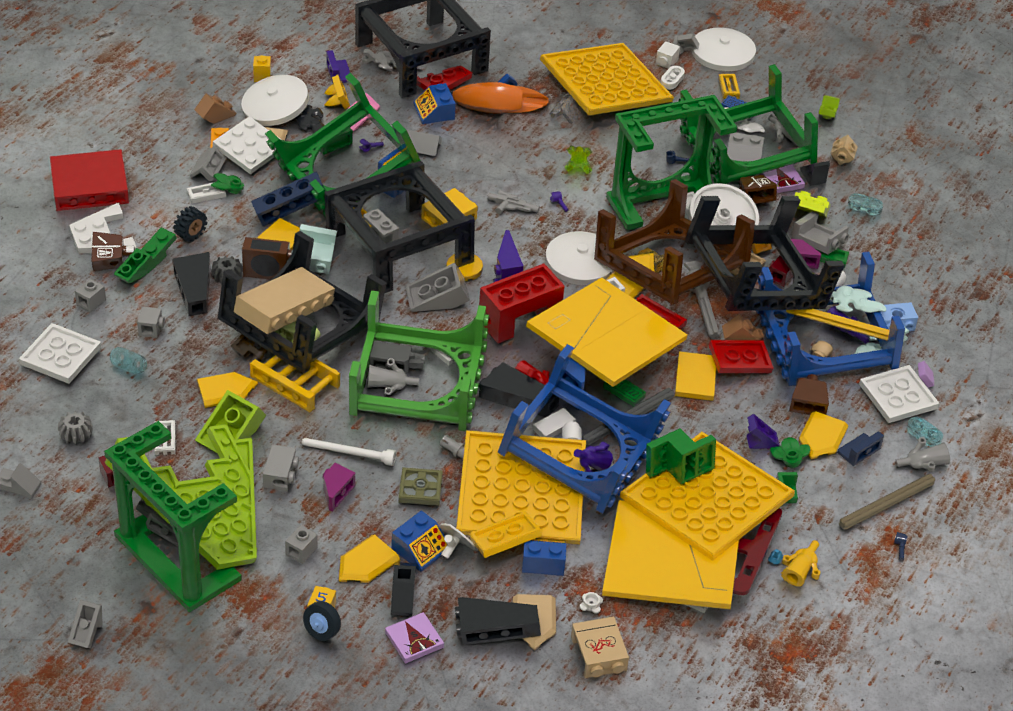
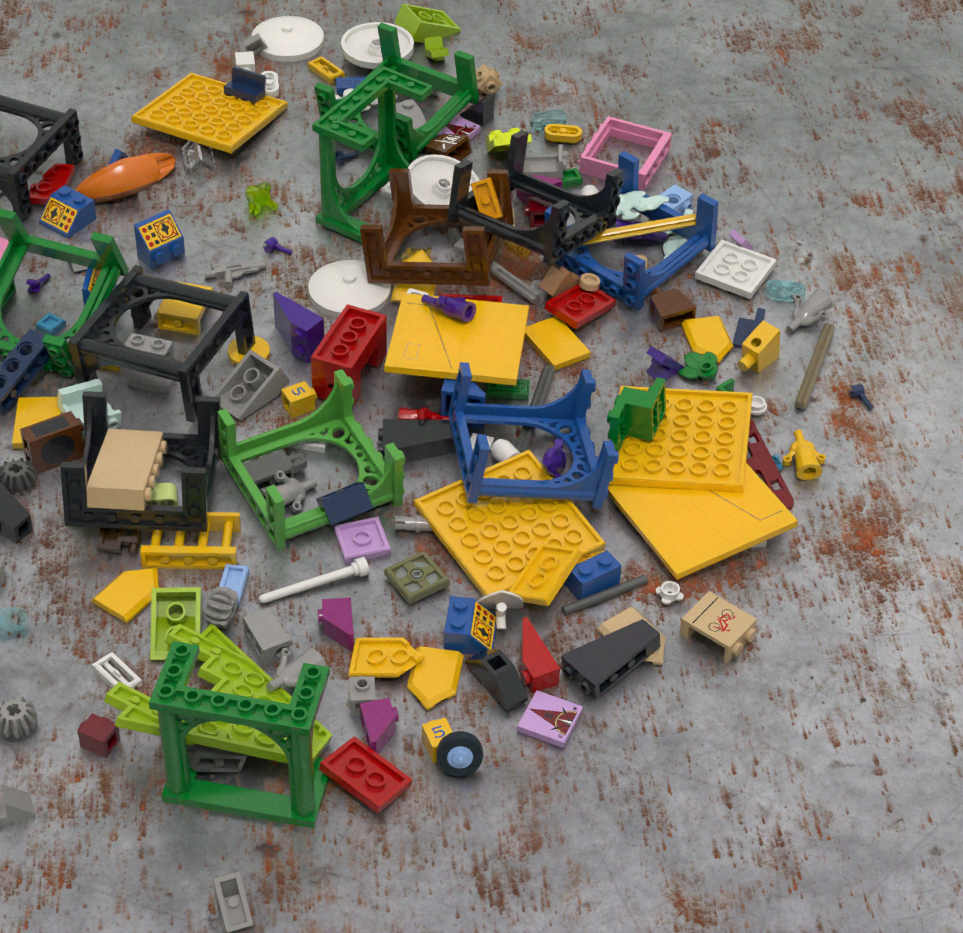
camera: 35 degrees left, 0 degrees up
none -> dark azure tile [35,312,66,336]
none -> slope [134,209,185,269]
none -> light grey gear [205,586,239,629]
none -> light blue tile [219,564,250,607]
none -> dark blue panel [224,66,266,103]
none -> light grey piece [266,648,327,692]
none -> yellow brick [281,381,317,418]
none -> dark blue panel [316,482,373,525]
none -> red plate [319,736,413,814]
none -> lavender tile [334,517,391,564]
none -> white dish [341,22,414,69]
none -> yellow tile [348,637,425,678]
none -> magenta slope [360,698,399,754]
none -> lime slope [394,3,461,43]
none -> dark purple piece [421,294,476,322]
none -> light orange plate [471,177,503,219]
none -> red slope [520,617,560,694]
none -> yellow plate [544,124,582,144]
none -> dark grey bar [561,575,648,615]
none -> bright pink window [578,116,672,191]
none -> tan tile [579,273,600,291]
none -> yellow torso [737,320,780,373]
none -> white plate [751,396,767,416]

